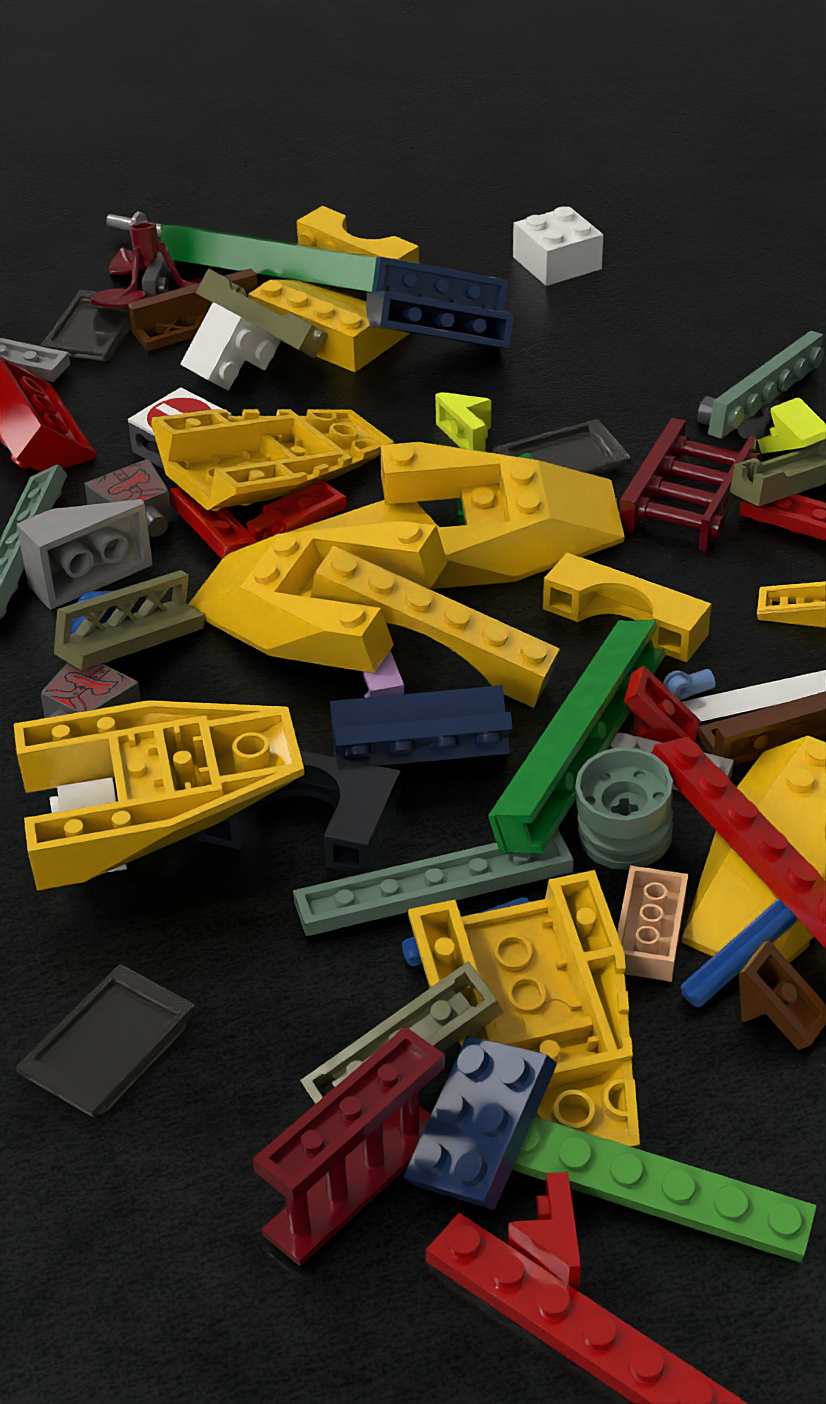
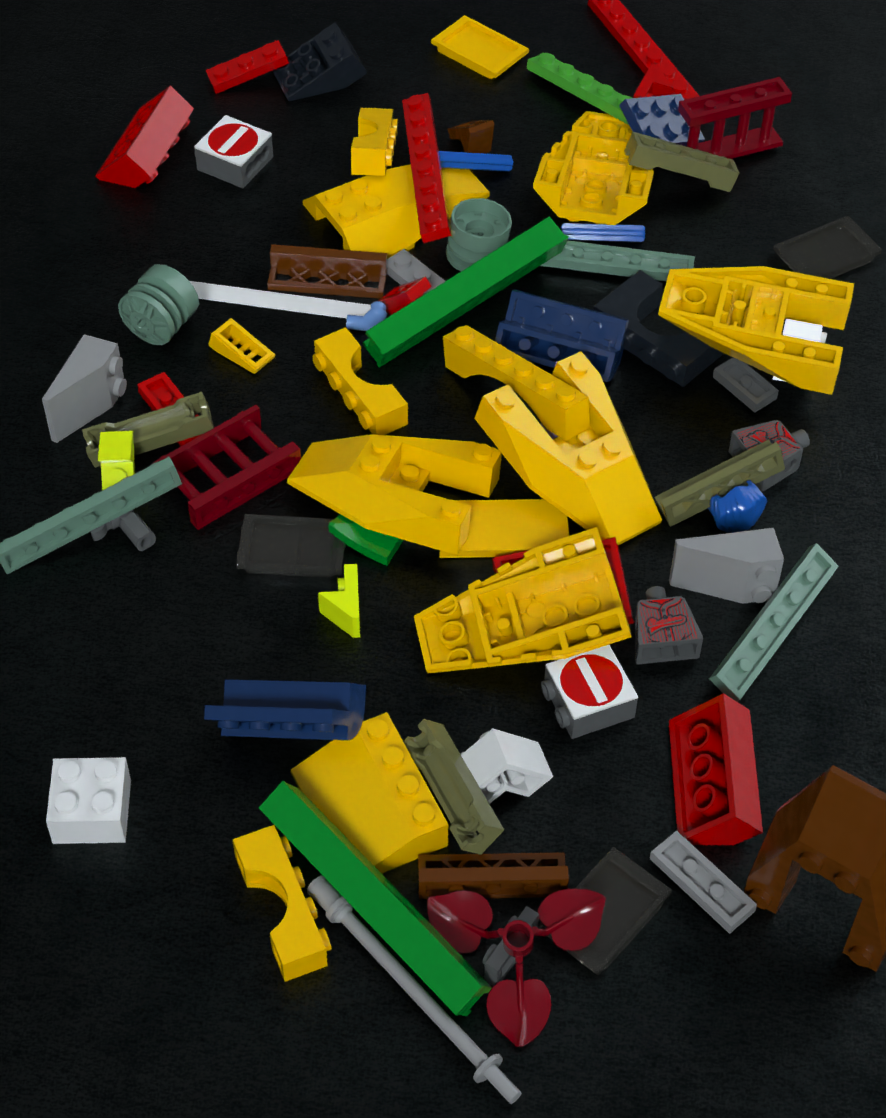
camera: 155 degrees left, 10 degrees up
light nougat piece [617,866,688,982] -> none

